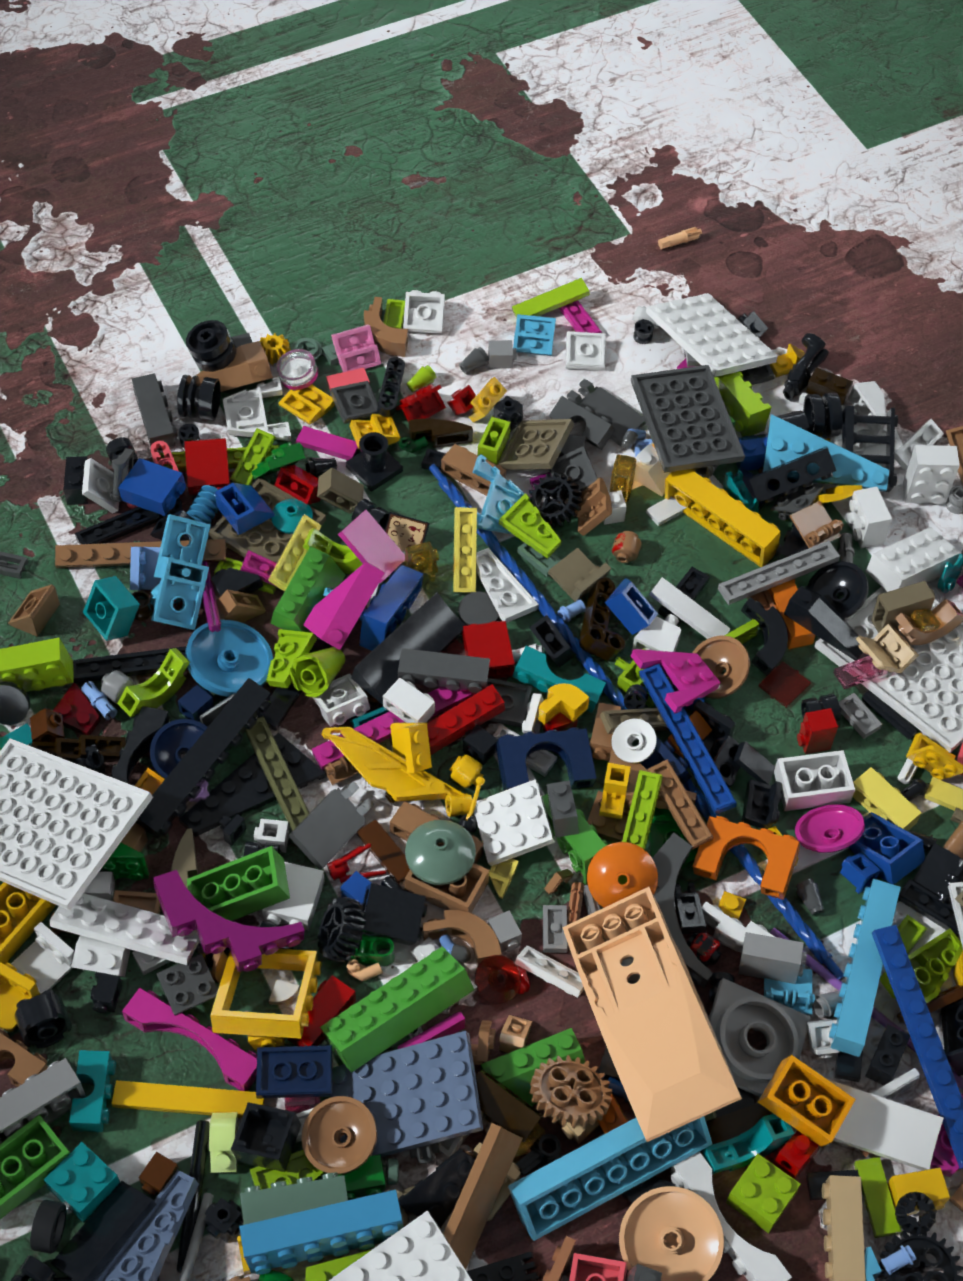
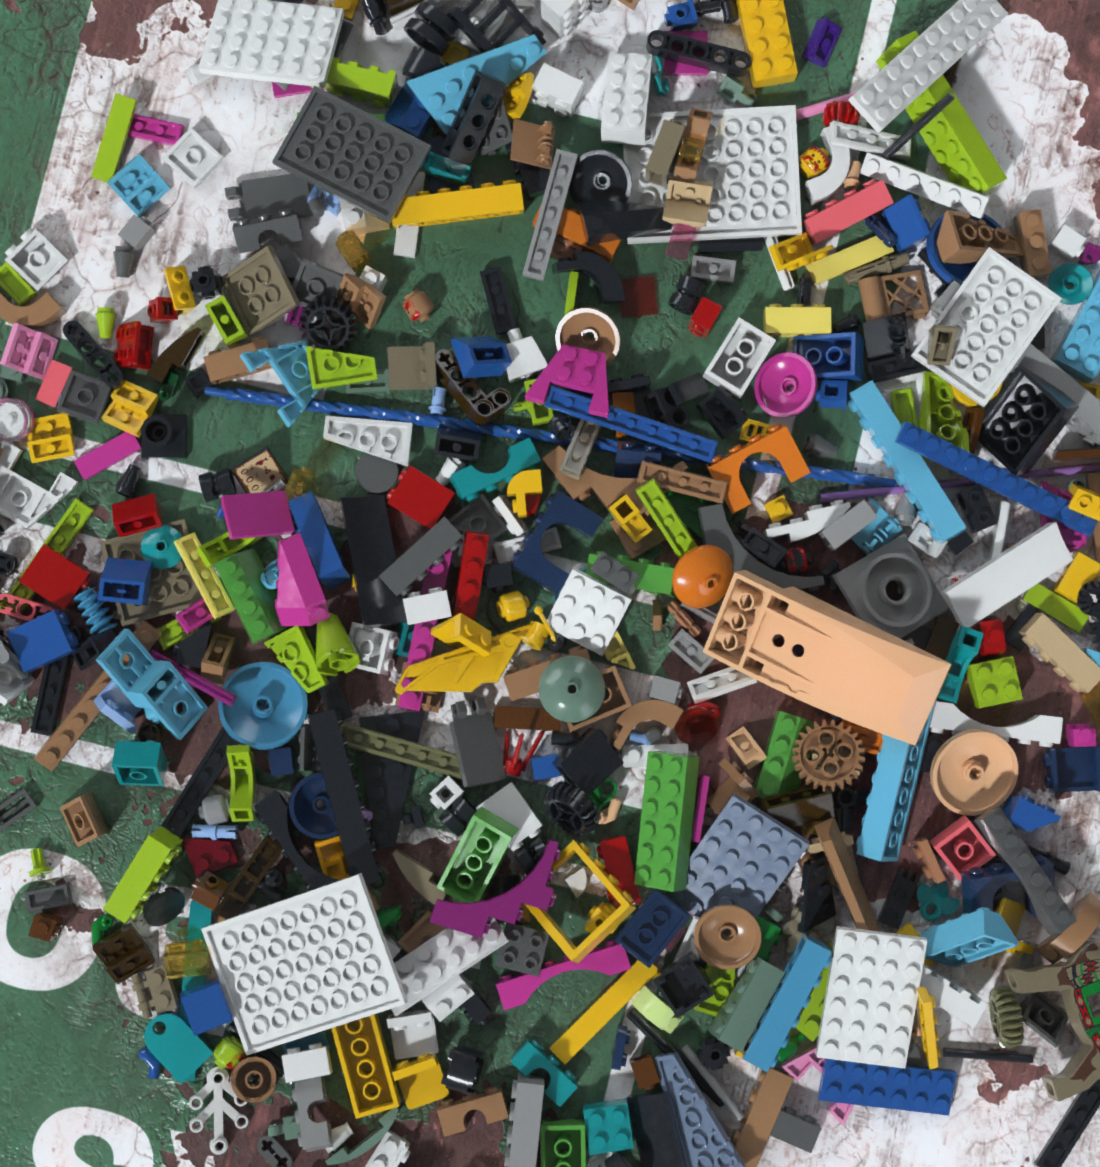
camera: 45 degrees left, 30 degrees up
lime tile [230,428,276,486] -> none
green plate [251,442,306,479] -> none
dark tan brick [317,468,364,514] -> none
light yellow plate [453,507,477,593] -> none
white dish [612,719,657,763] -> none
black wheel [633,319,654,344] -> none
white tile [649,577,731,639] -> none
light orange brick [758,1055,856,1147] -> none
light grey pin [838,533,855,563] -> none
none -> dark blue plate [611,1024,631,1070]

